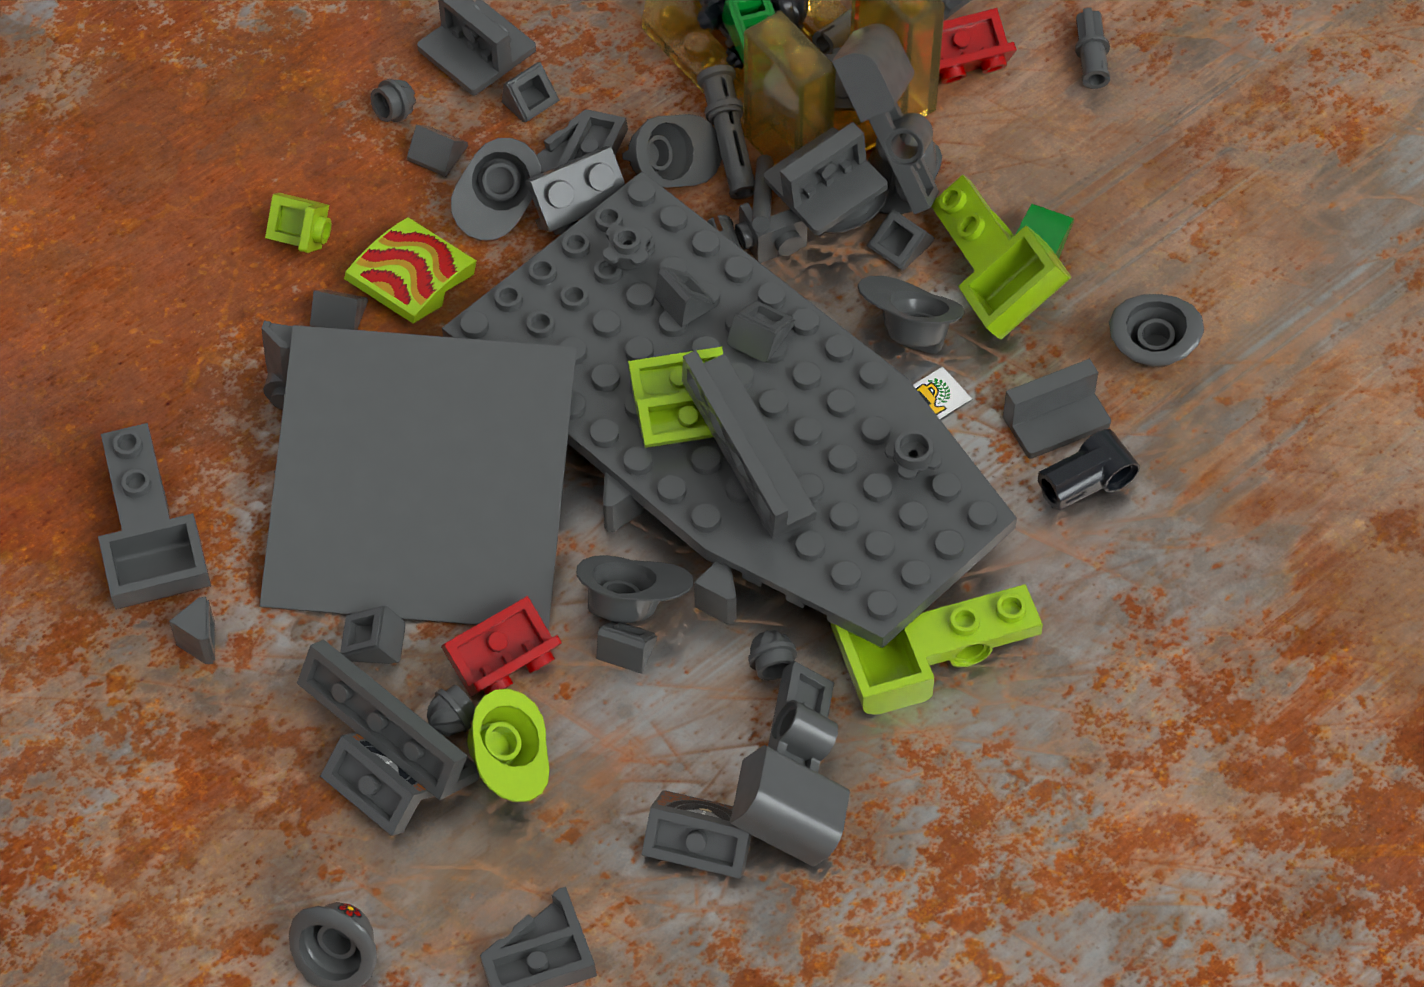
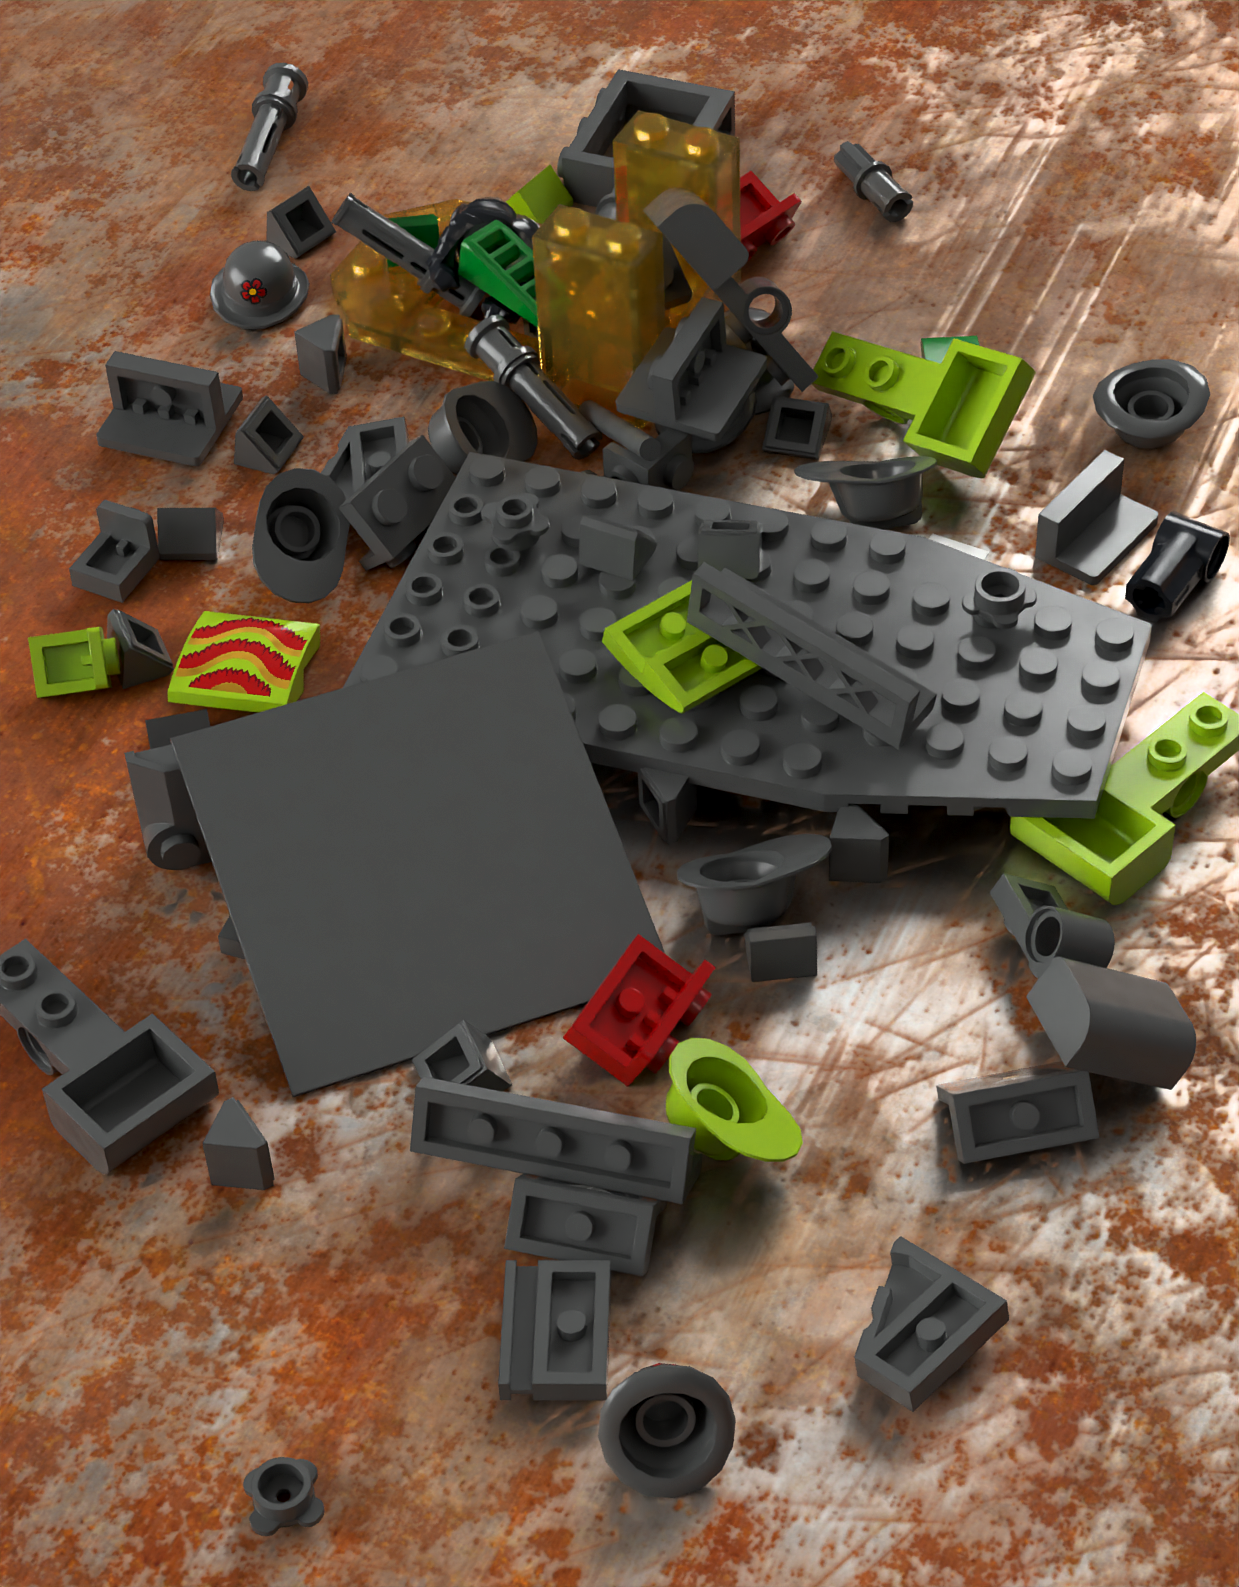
camera: 25 degrees left, 10 degrees down
dark grey plate [370,79,416,122] -> none
dark grey plate [427,684,475,737] -> none
dark grey plate [748,630,797,681] -> none
none -> dark grey bracket [69,500,160,603]
none -> dark grey slope [107,609,174,689]
none -> dark grey plate [243,1457,325,1536]
none -> dark grey slope [294,315,347,394]
none -> dark grey plate [498,1260,612,1400]

